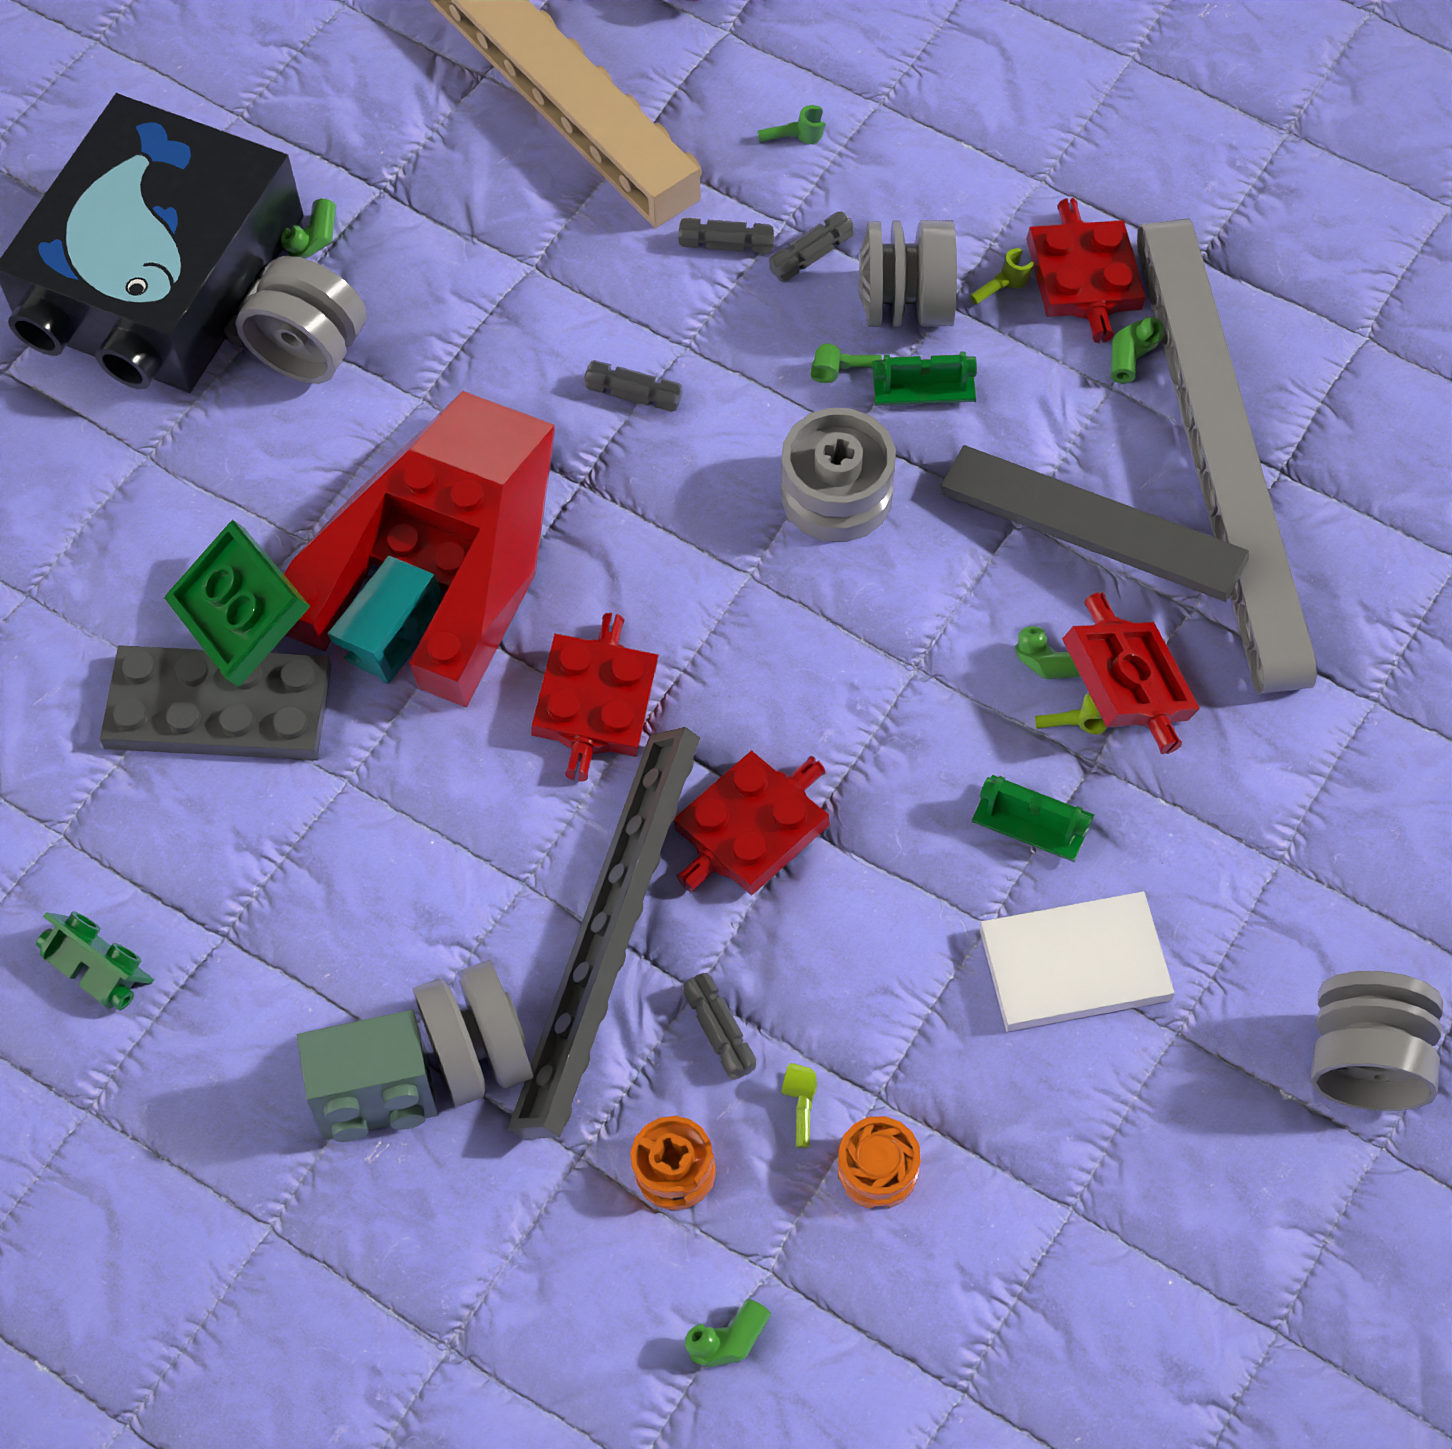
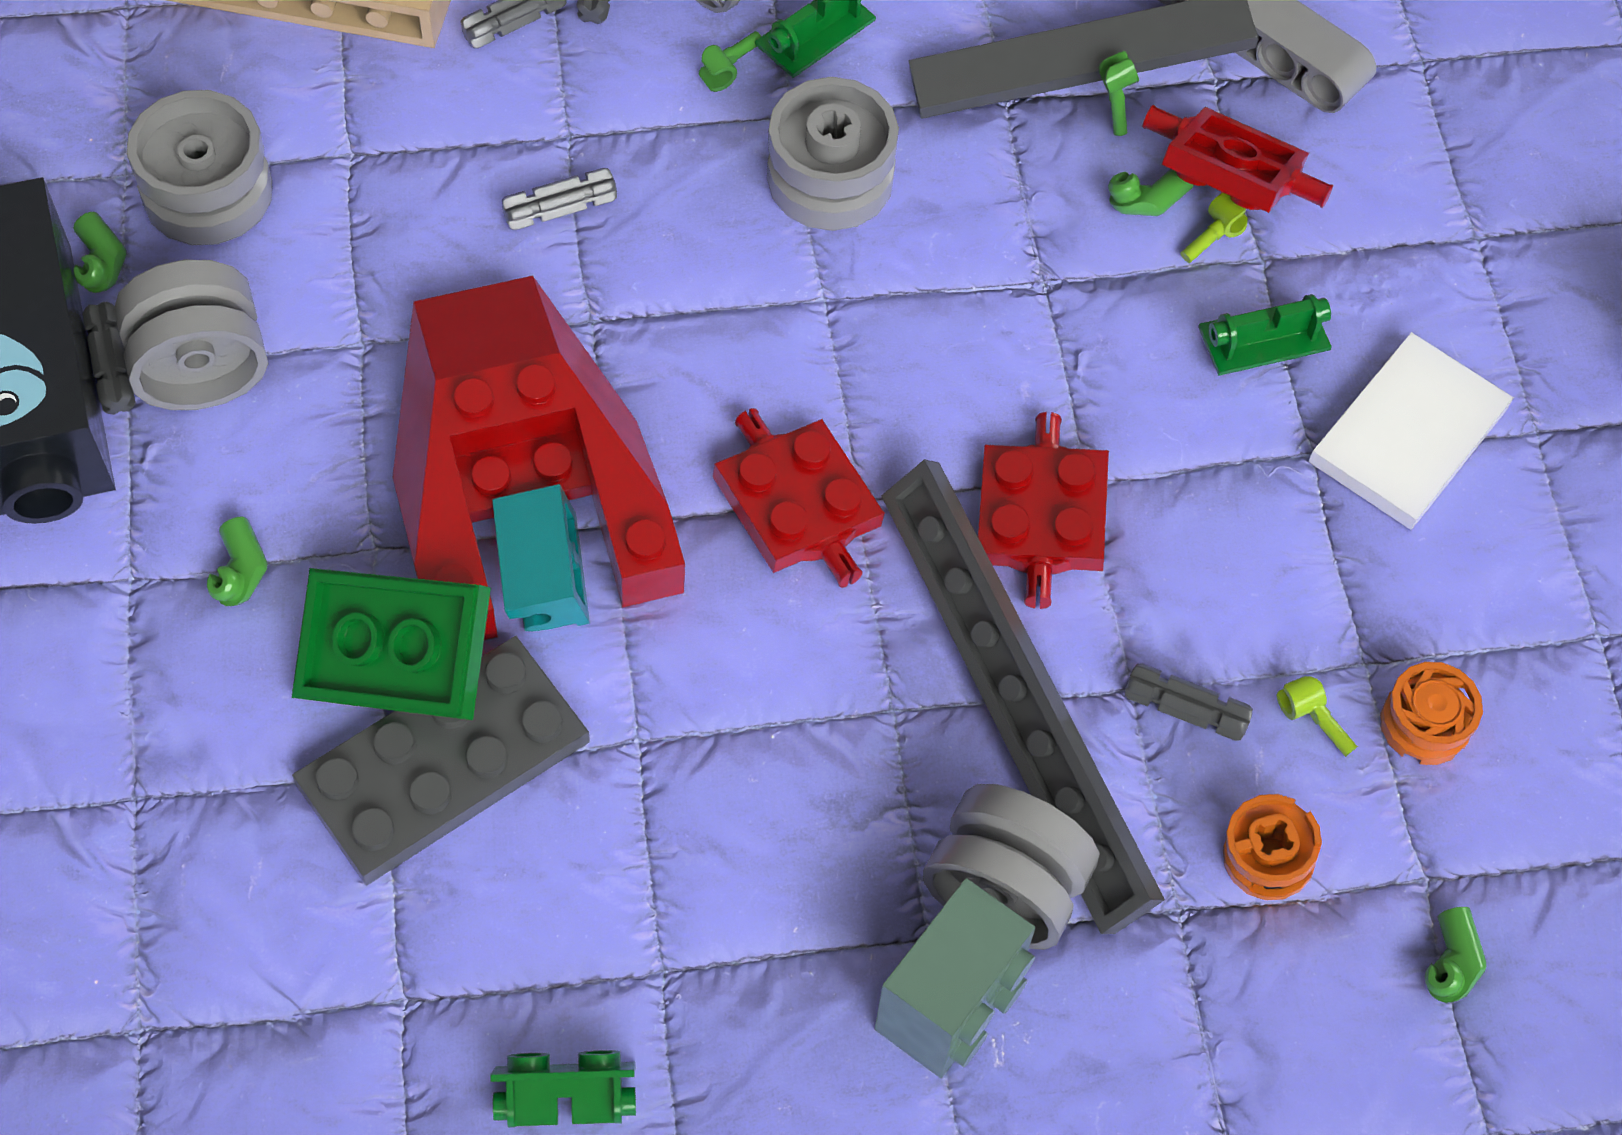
camera: 45 degrees left, 0 degrees up
none -> light grey wheel [127,90,272,245]
none -> bright green arm [207,517,267,606]
none -> bright green hand [1098,51,1139,136]

